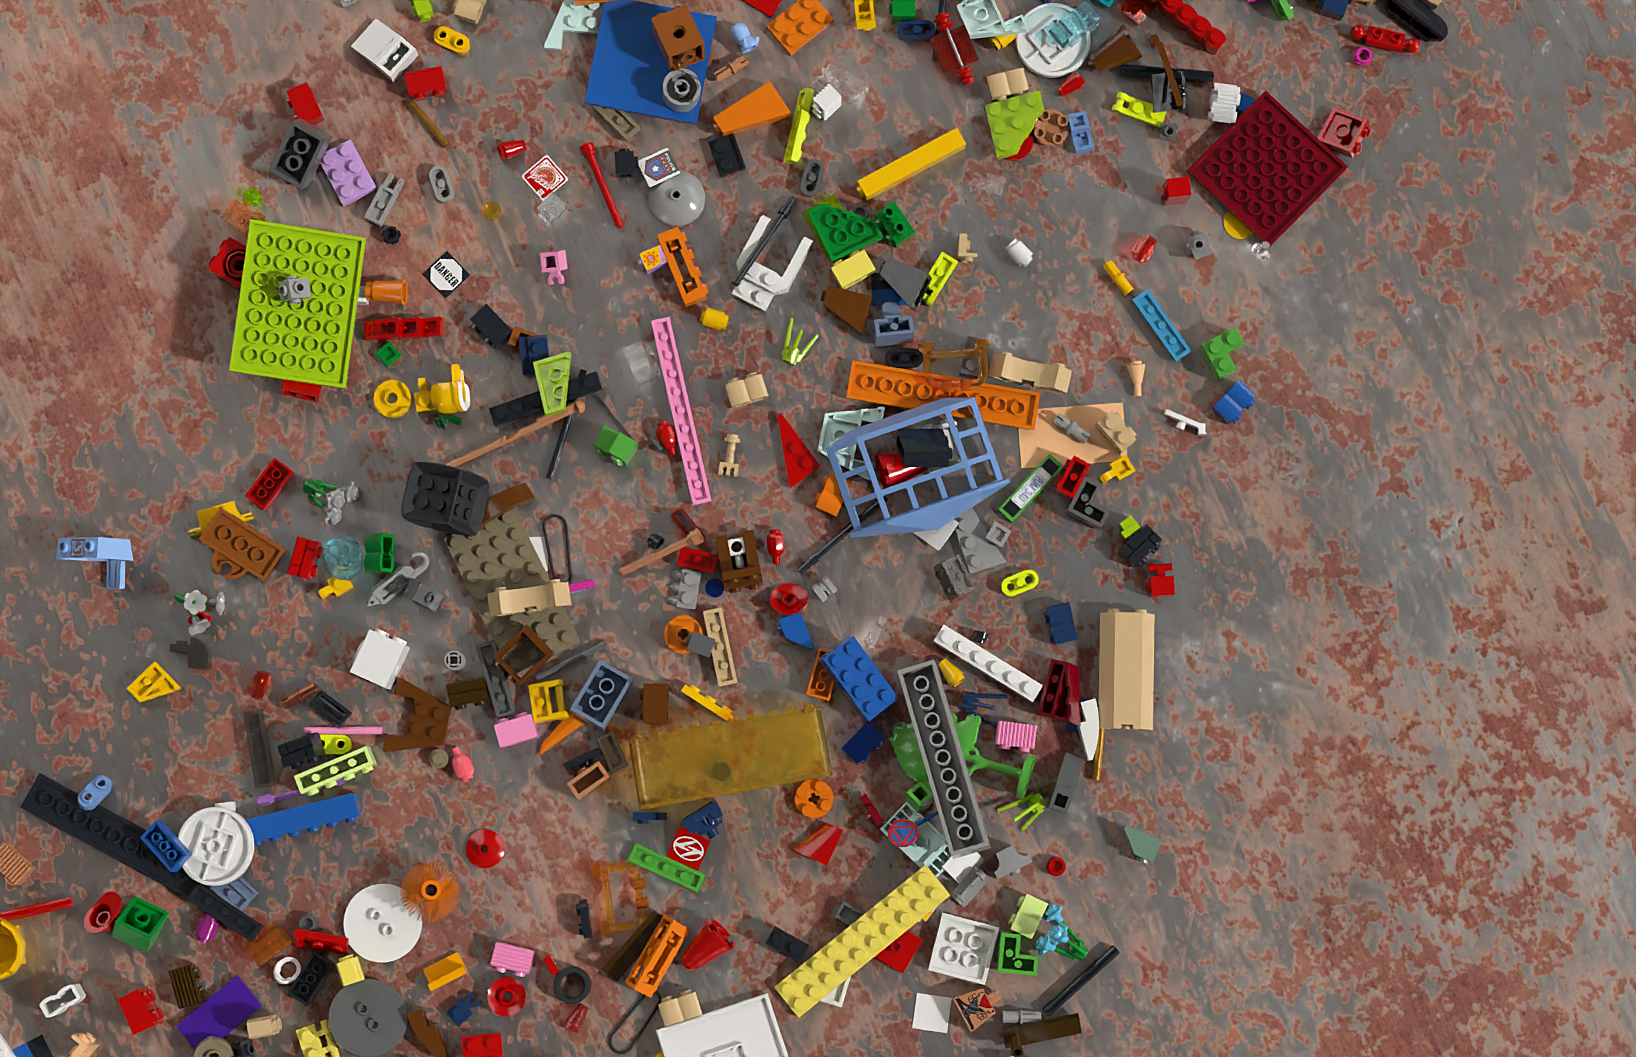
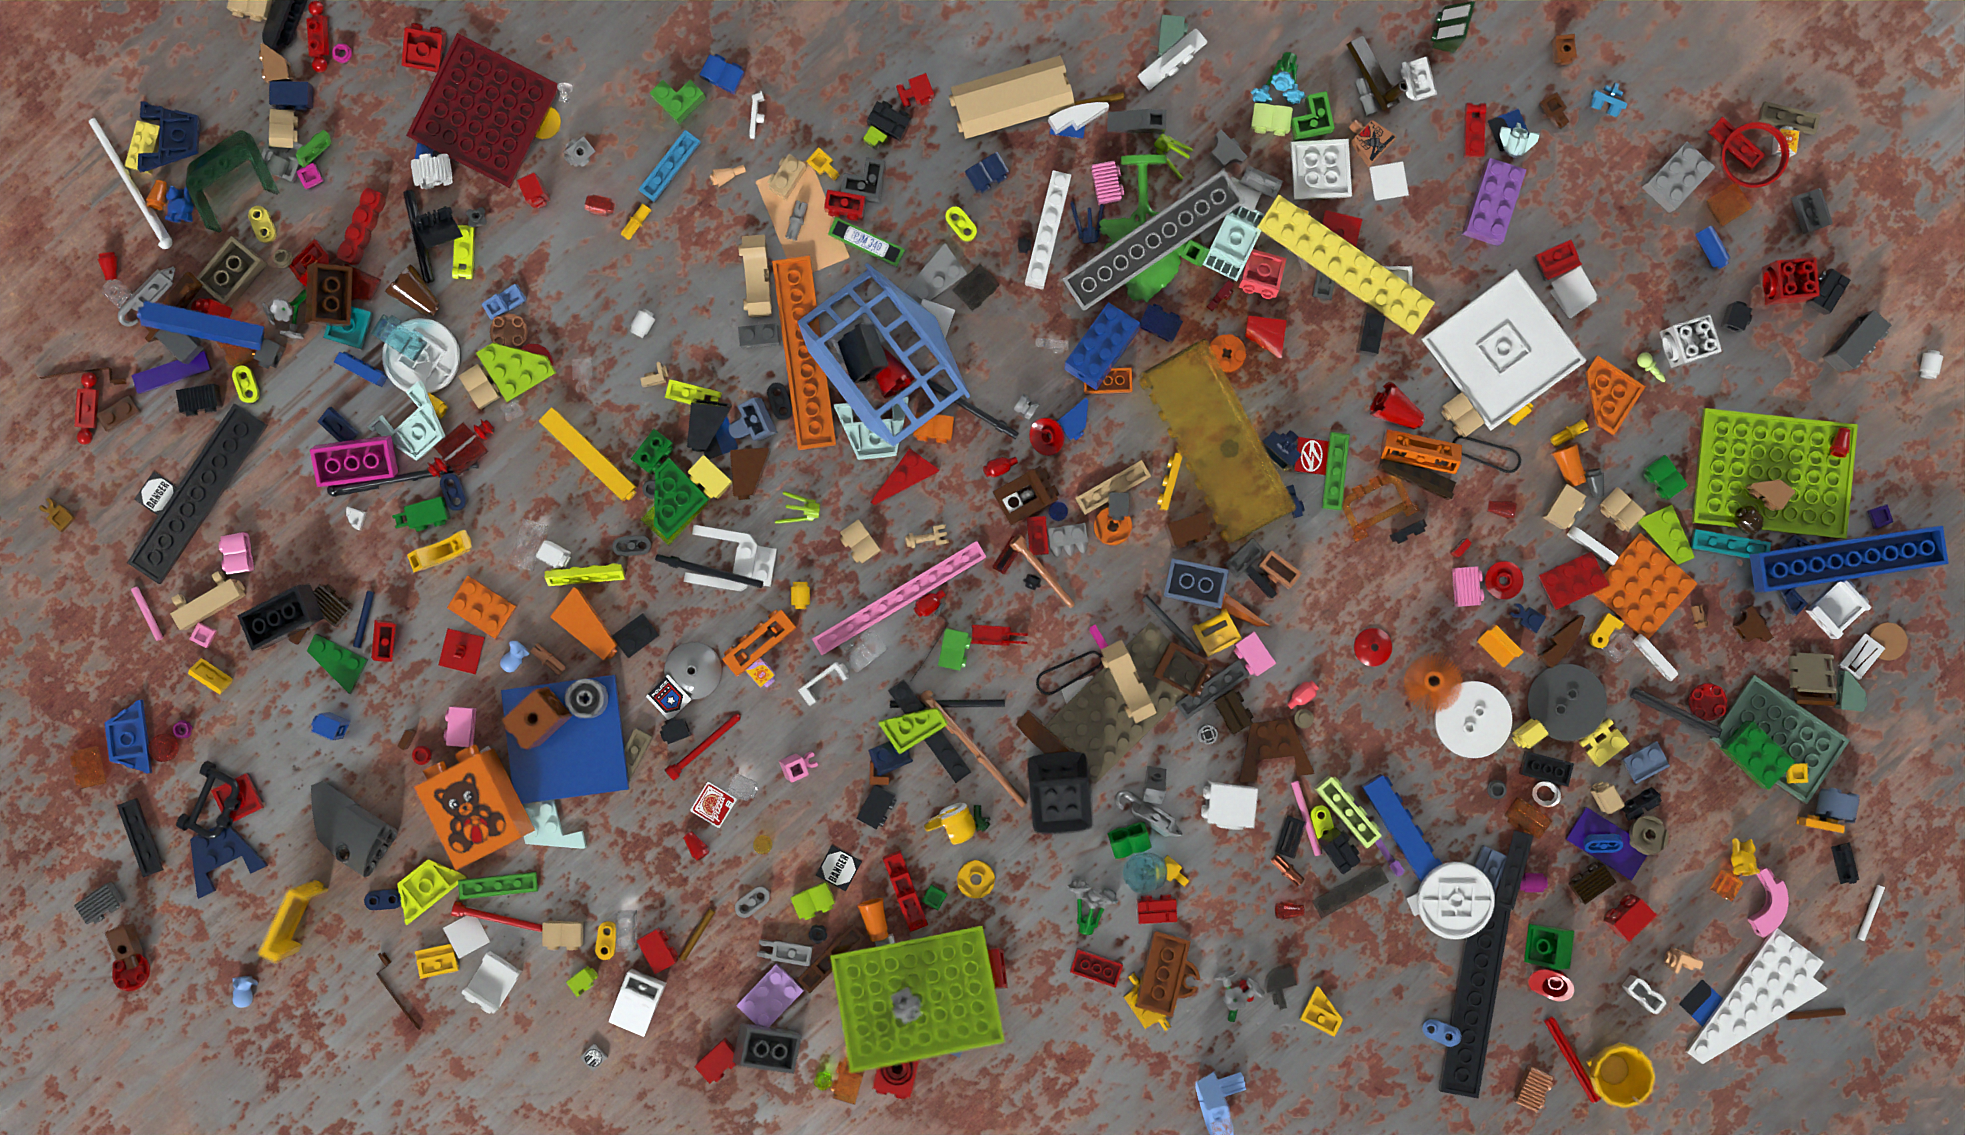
camera: 105 degrees left, 5 degrees up
blue piece [140,820,193,872] -> none
red plate [293,929,349,954] -> none
yellow plate [414,378,436,413] -> none
black tyre [553,966,591,1004] -> none
piece [888,810,939,847] -> none
clear orange bar [918,339,990,392] -> none
yellow cone [938,658,965,687] -> none
light grey tile [985,522,1011,548] -> none
dark red wedge [1037,659,1081,726] -> none
black axle [1043,946,1120,1016] -> none
red plate [1046,857,1066,876] -> none
red cone [1057,72,1086,97] -> none
reddish brown piece [1148,34,1184,106] -> none
none -> clear brick [615,910,638,952]
none -> lime brick [790,881,836,920]
none -> reddish brown slope [796,925,866,993]
none -> white panel [798,662,849,706]
none -> red arm [971,625,1028,646]
none -> white bracket [1138,28,1207,91]
none -> coral plate [1239,249,1287,299]
none -> blue plate [1583,834,1623,853]

